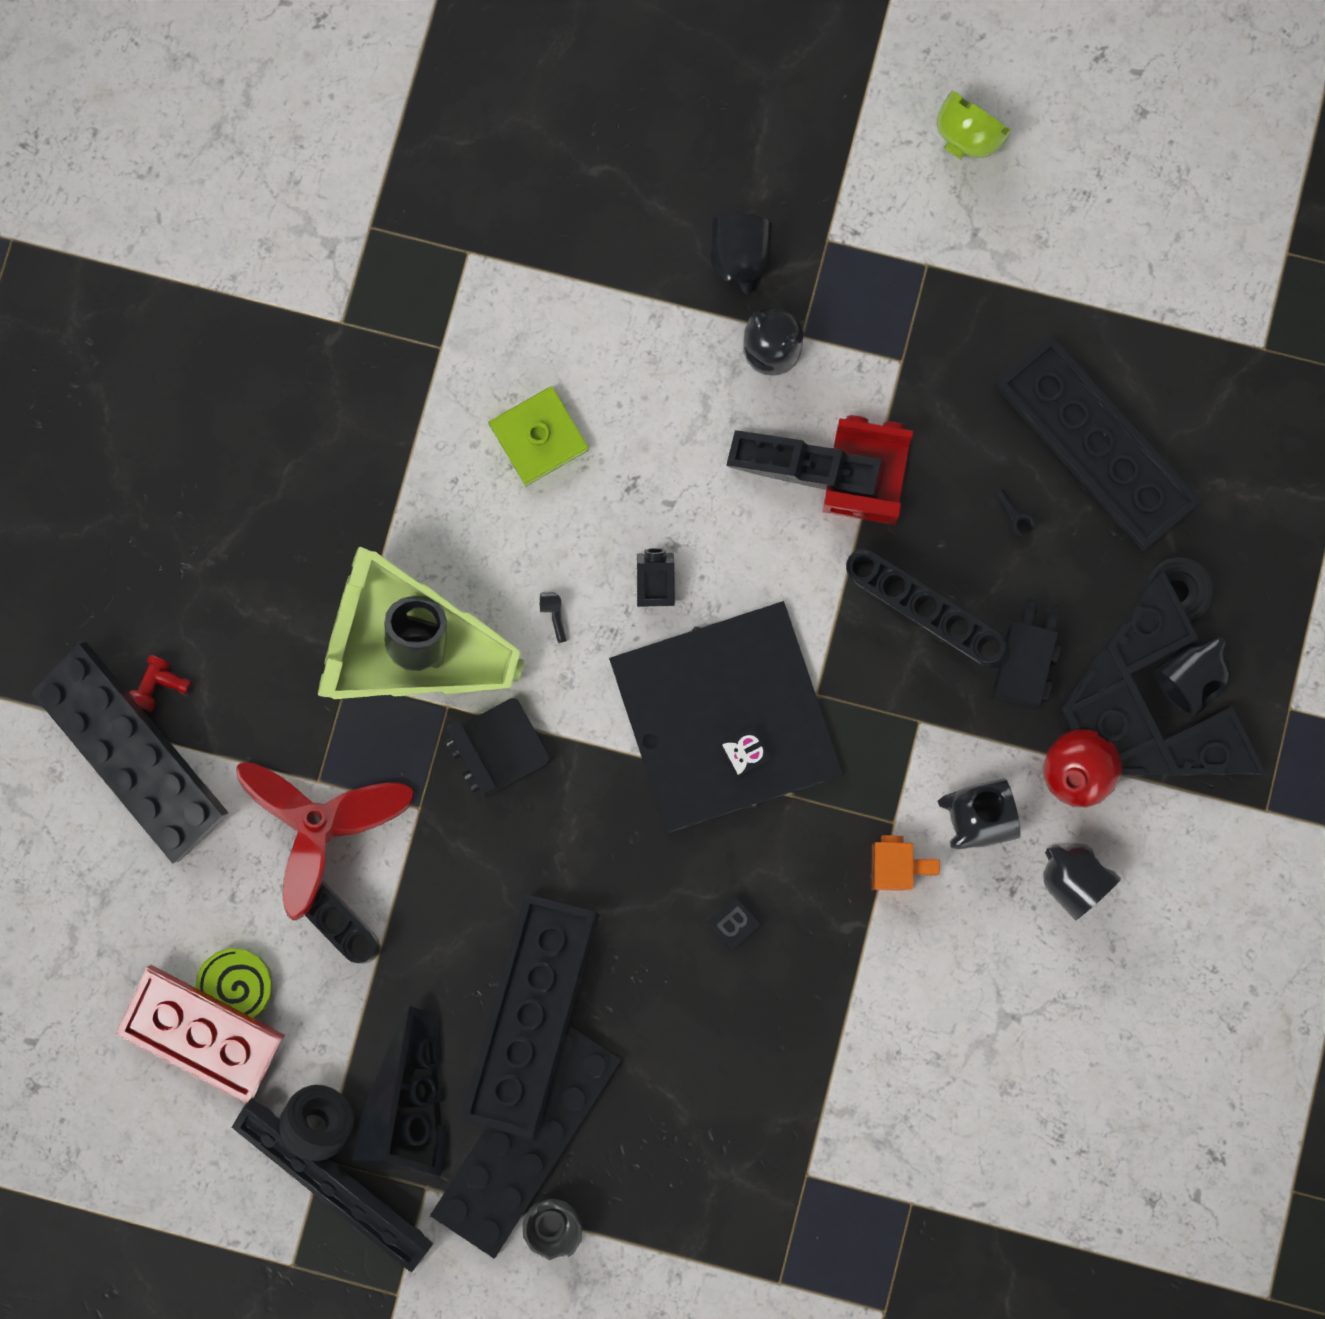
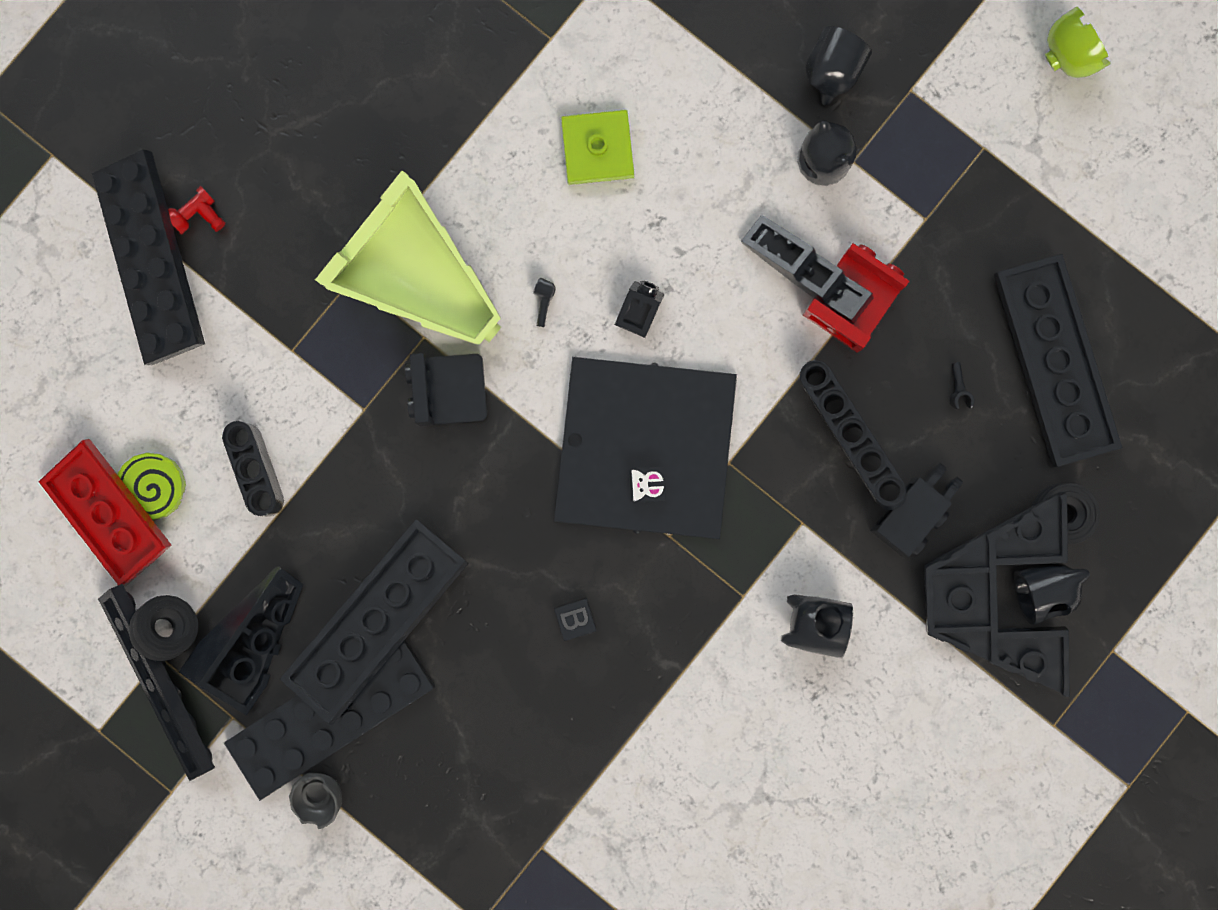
camera: 25 degrees right, 5 degrees up
red piece [236,762,413,921] -> none
black piece [384,596,447,671] -> none
orange brick [872,835,940,891] -> none
red cylinder [1043,729,1122,808] -> none
black piece [1043,843,1121,921] -> none

